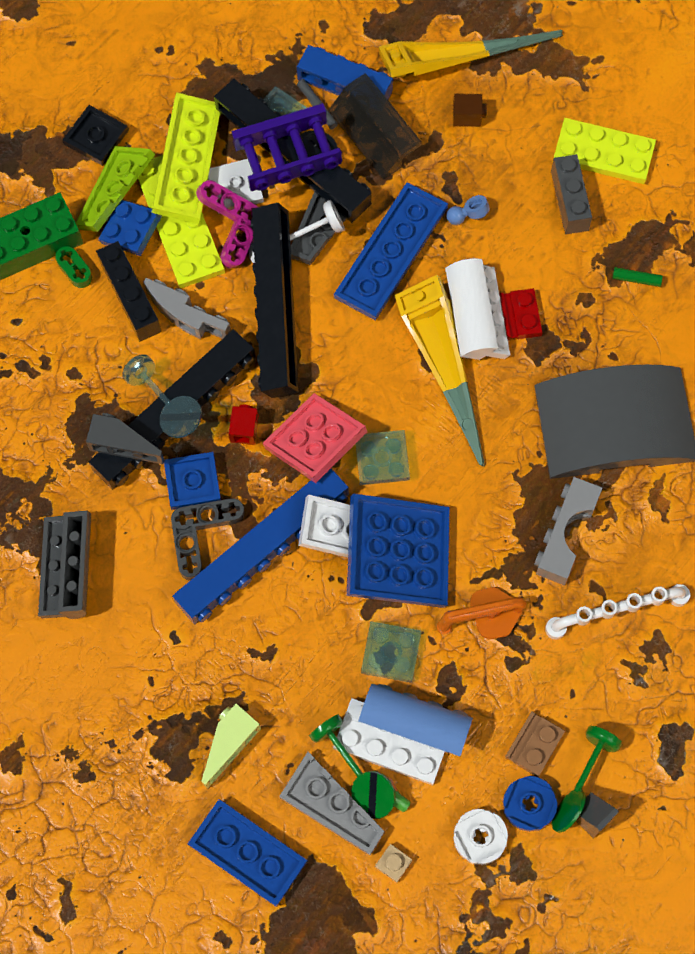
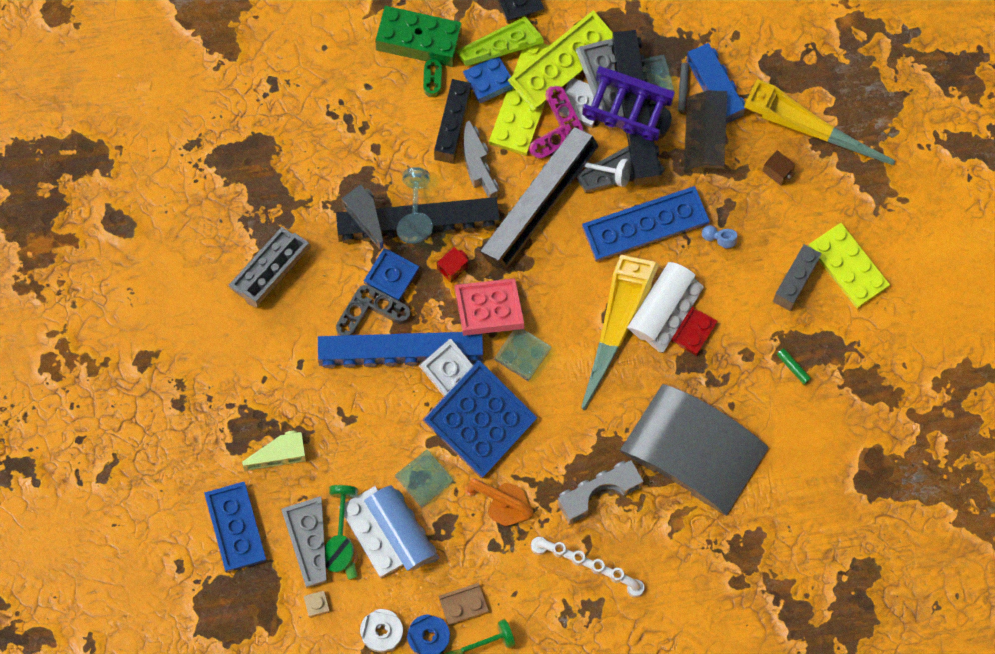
camera: 35 degrees right, 0 degrees up
none -> light grey wing [576,39,623,117]

